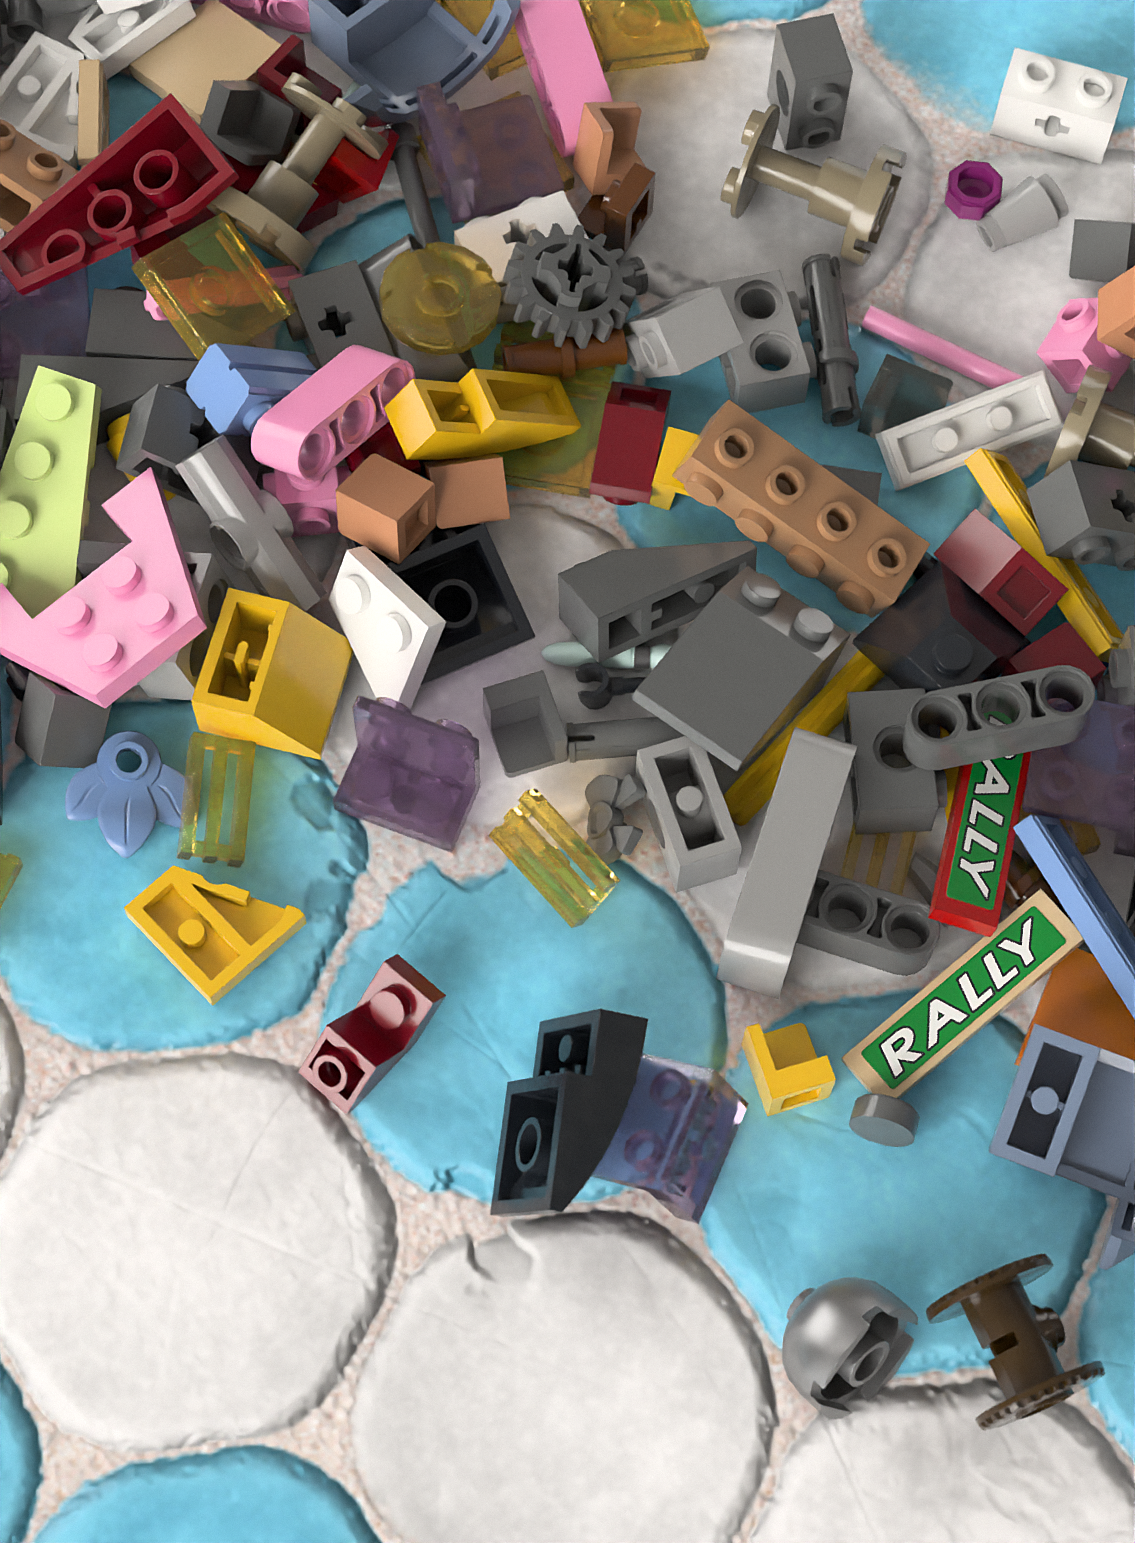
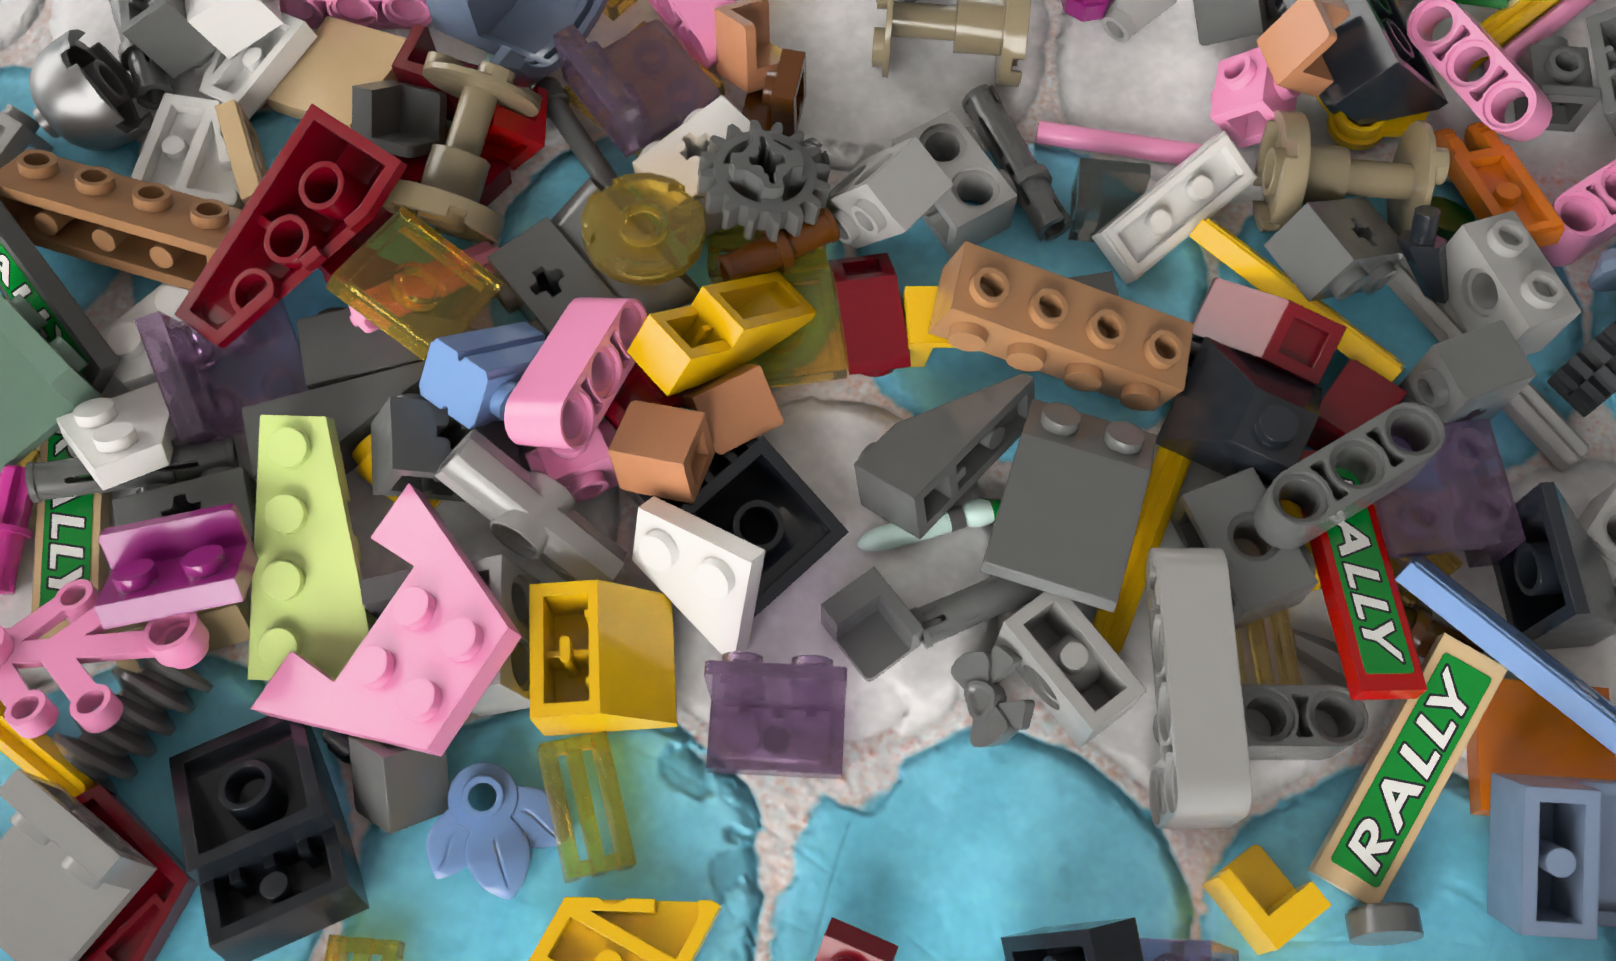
camera: 15 degrees left, 0 degrees up
clear yellow tile [488,789,621,928] -> none
black hand [575,662,646,710] -> none

